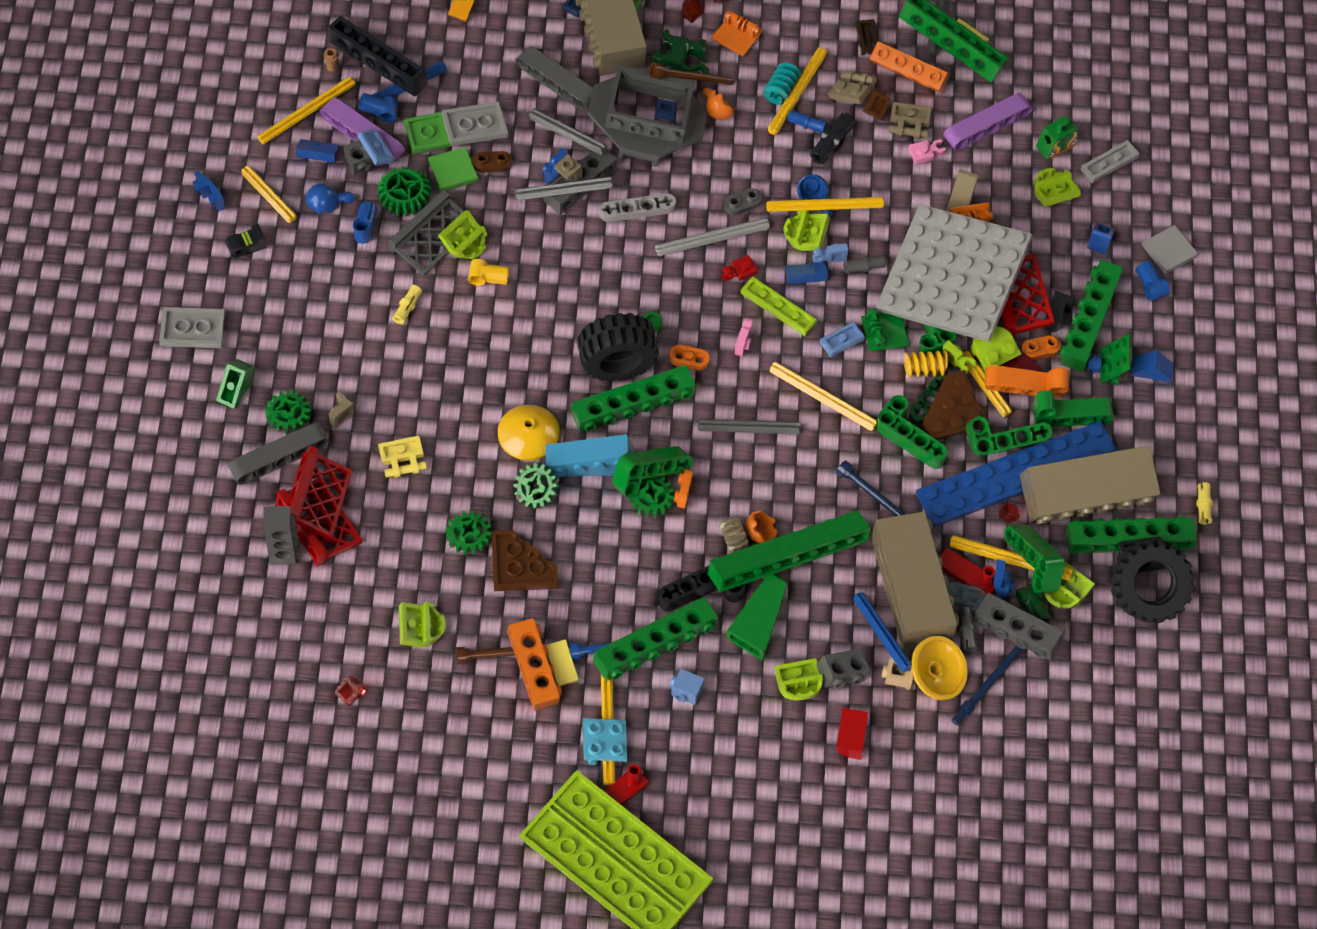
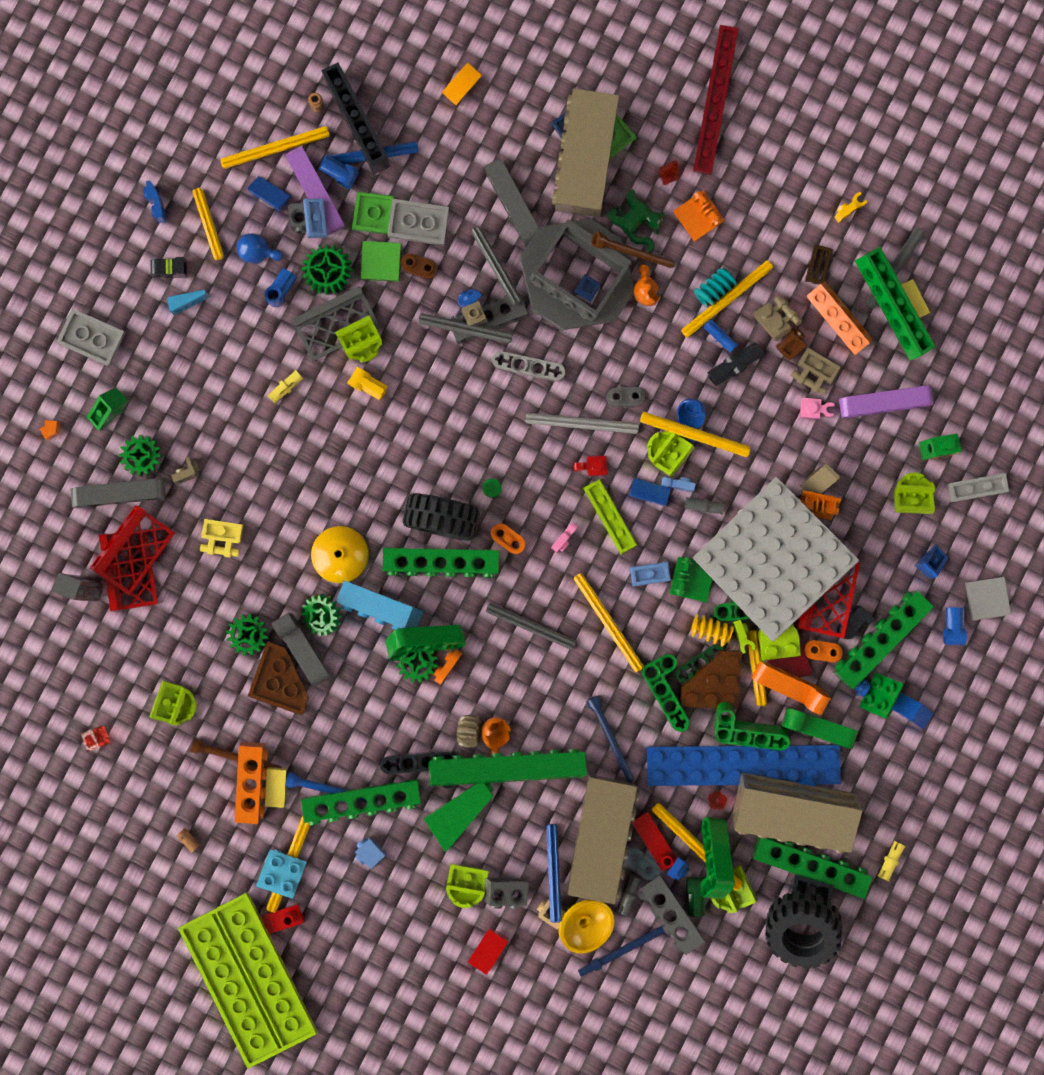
camera: 25 degrees right, 25 degrees up
none -> orange piece [40,420,60,440]
none -> dark azure slope [167,290,209,315]
none -> medium nougat pin [176,828,201,853]
none -> dark grey beam [272,612,331,687]

